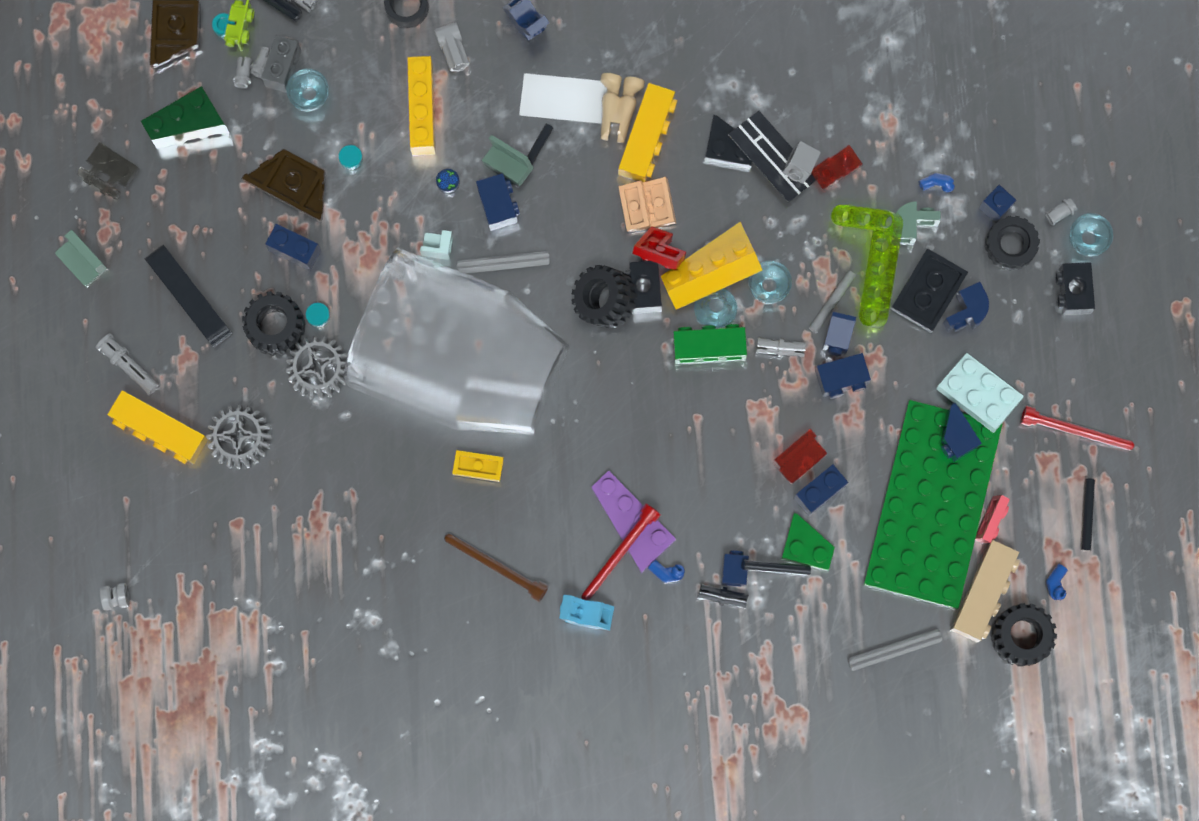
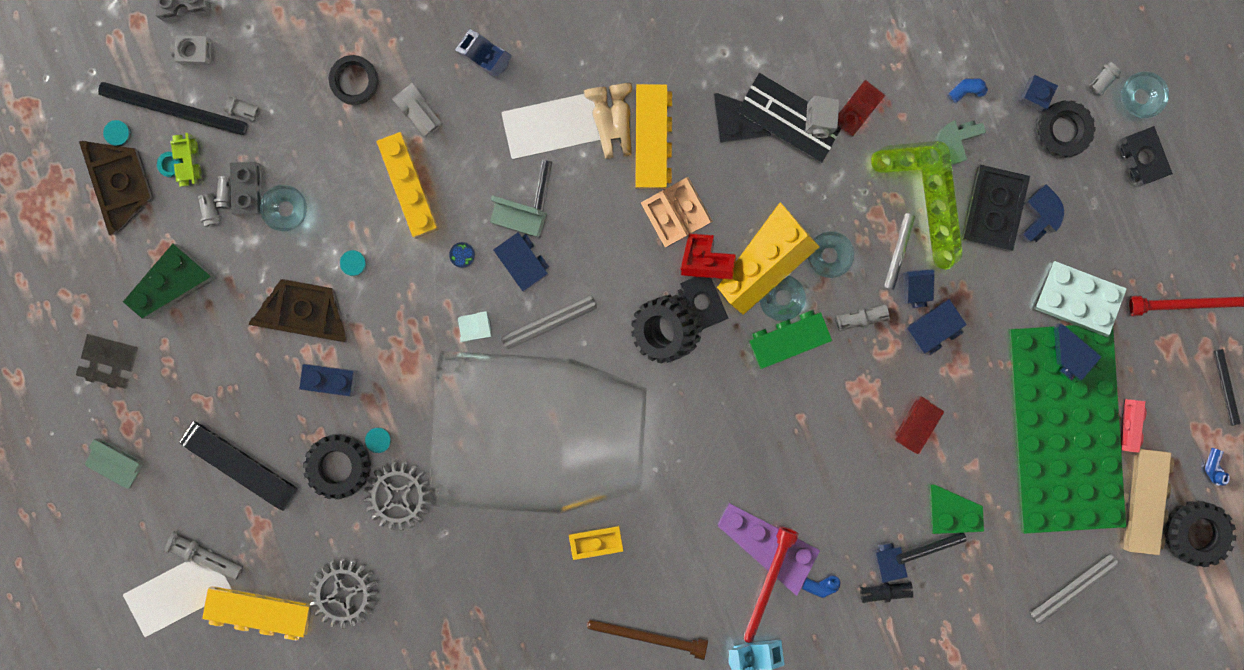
camera: 20 degrees left, 10 degrees up
dark blue brick [794,464,849,517] -> none
none -> white sticker [123,549,231,637]

